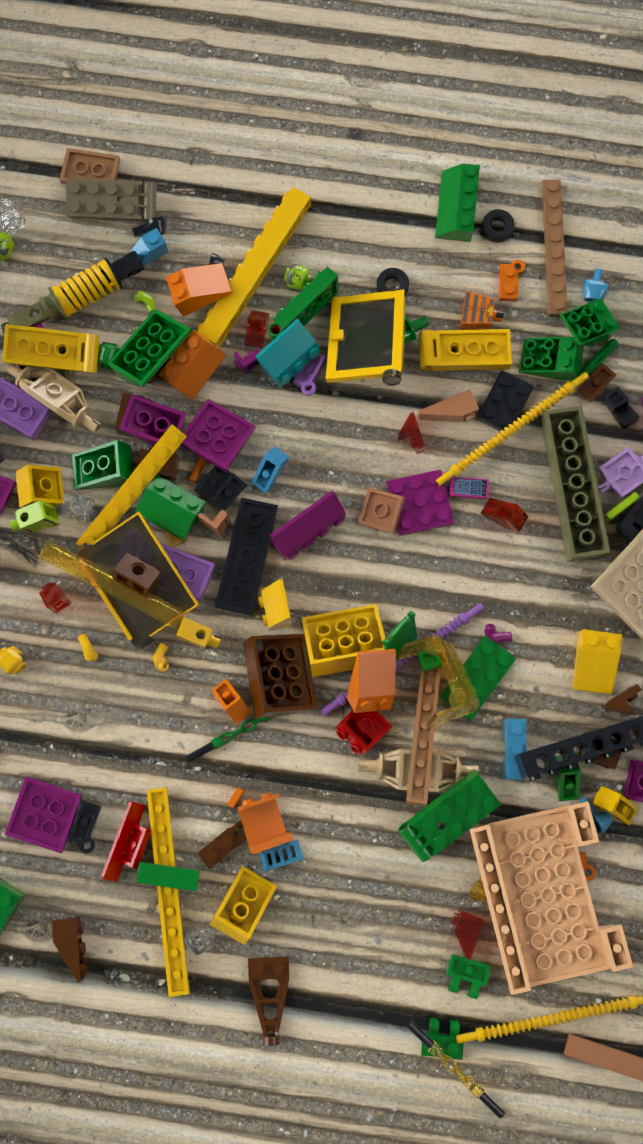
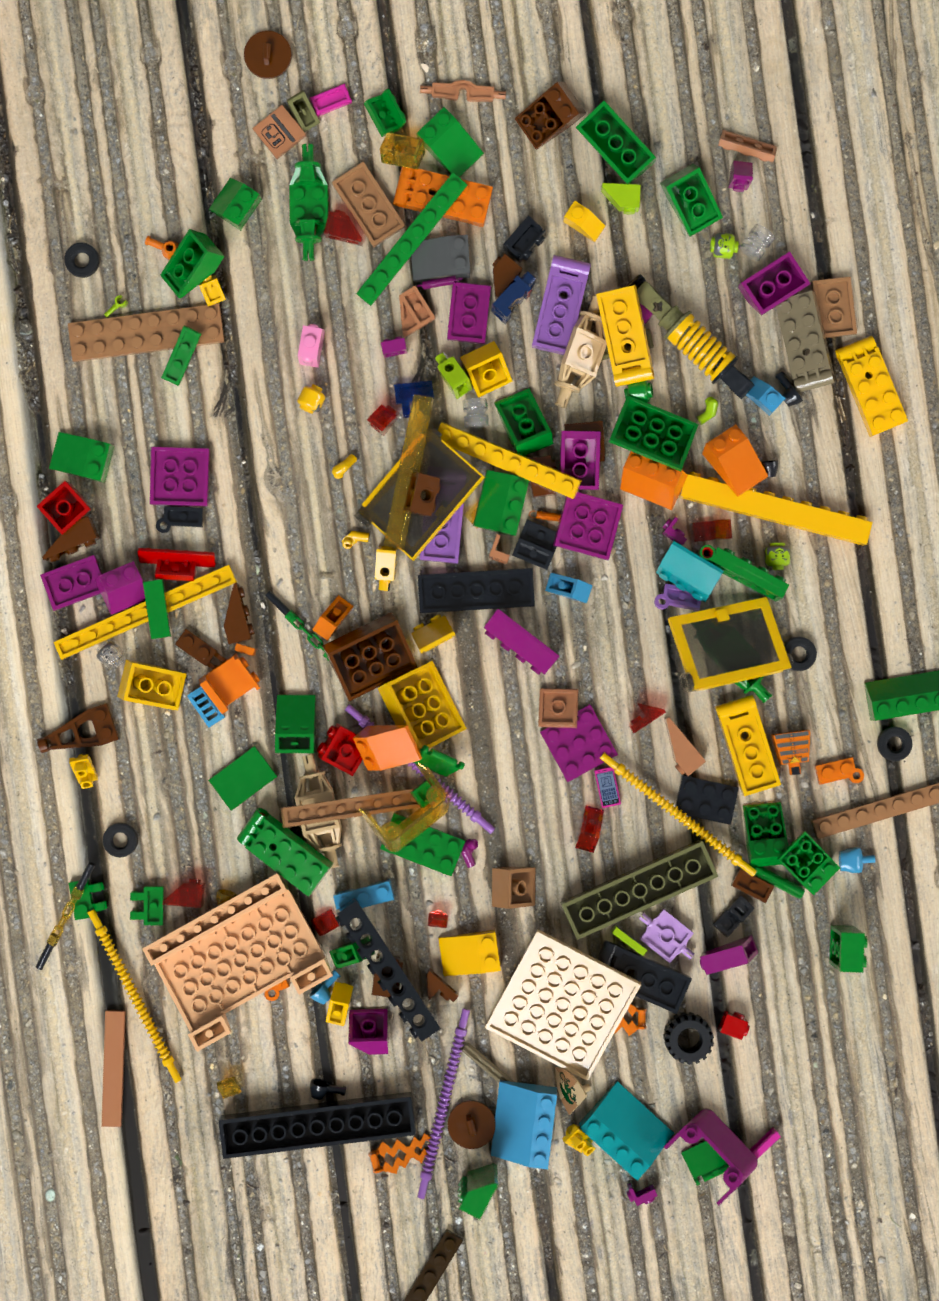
camera: 75 degrees right, 10 degrees up
none -> red slope [36,481,91,535]
none -> magenta plate [40,555,102,611]
none -> yellow hips [69,754,98,789]
none -> magenta slope [95,561,146,615]
none -> black tyre [103,823,138,858]
none -> green tile [208,746,278,811]
none -> reddish brown slope [224,583,255,645]
none -> green slope [275,695,316,753]
none -> clear red slope [311,909,340,936]
none -> clear blue plate [394,381,434,418]
none -> clear red slope [428,910,448,928]
none -> medium nougat slope [492,867,535,909]
none -> magenta slope [738,251,810,316]
none -> yellow hinge [835,336,908,437]

